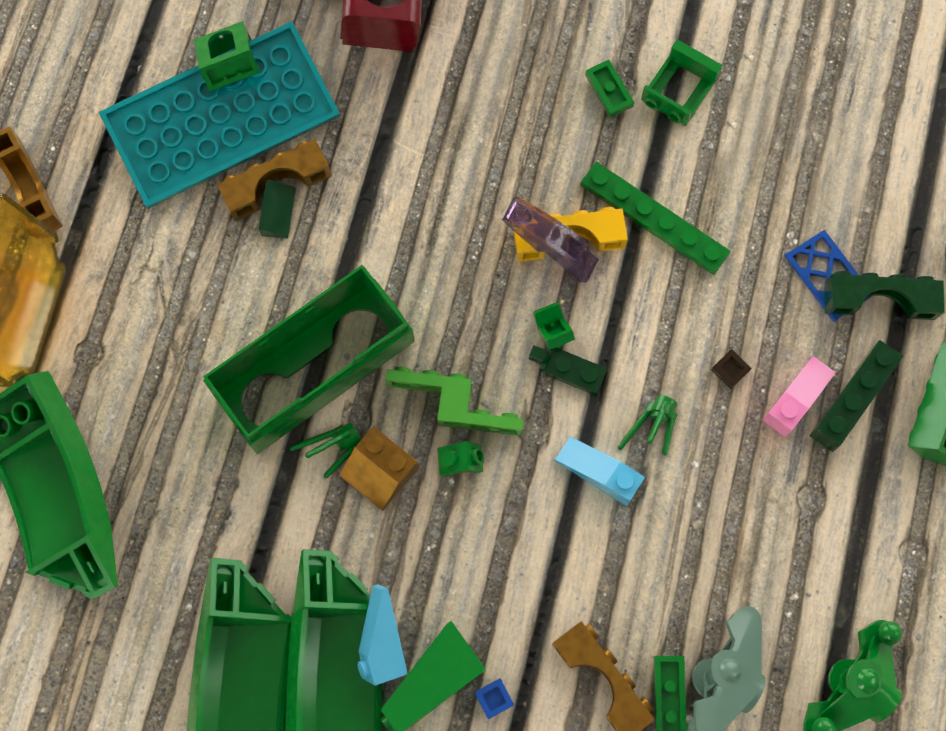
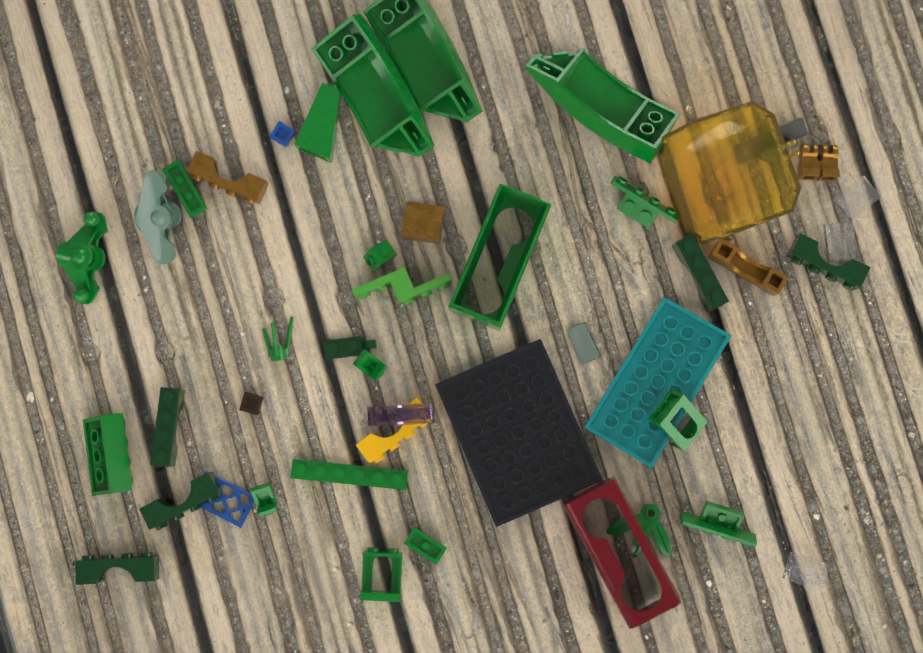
camera: 145 degrees right, 10 degrees up
pearl gold arch [217,139,332,222] -> none
green plant [290,422,361,478] -> none
medium azure slope [357,584,408,686] -> none
medium azure slope [555,437,645,507] -> none
bright pink slope [762,356,836,437] -> none
none -> green bracket [251,482,277,517]
none -> black plate [435,339,603,527]
none -> green bracket [610,176,679,229]
none -> dark green arch [672,233,729,312]

